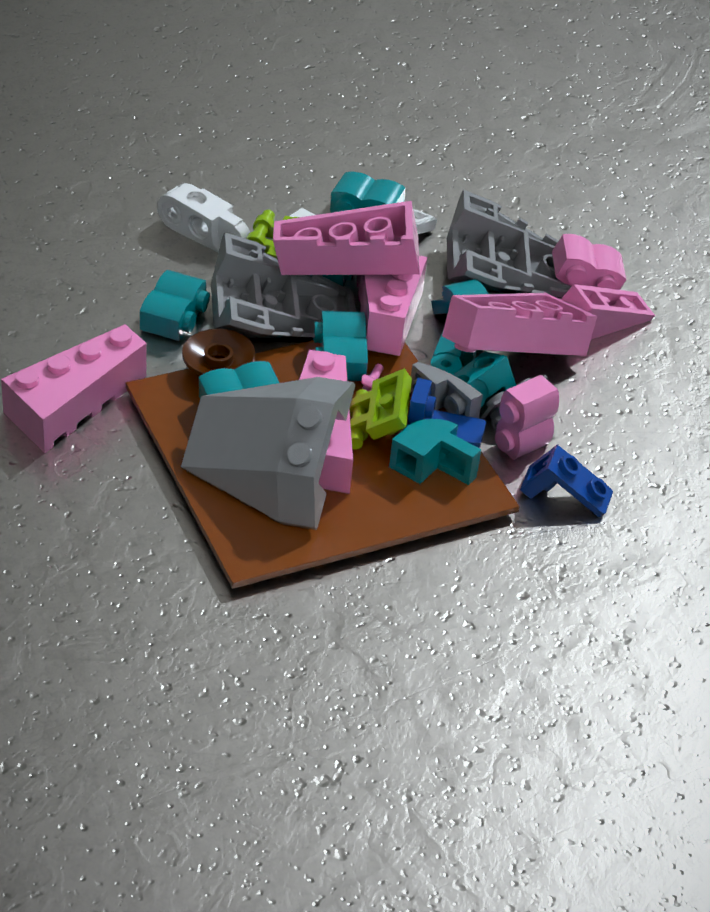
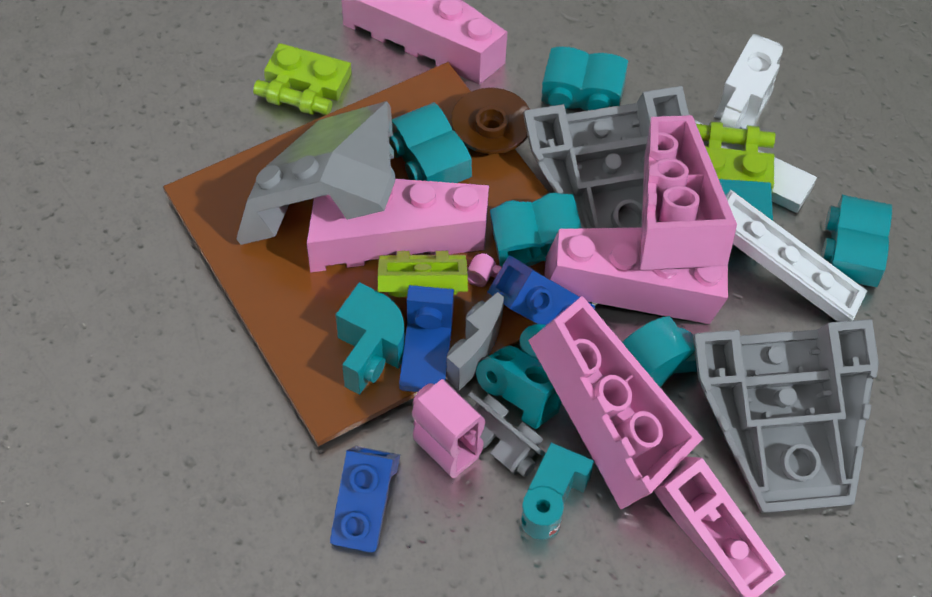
camera: 85 degrees right, 15 degrees up
bright pink brick [552,234,626,290] -> none
none -> lime plate [253,43,352,115]
none -> blue bracket [487,255,595,325]
none -> teal leg [521,442,594,540]

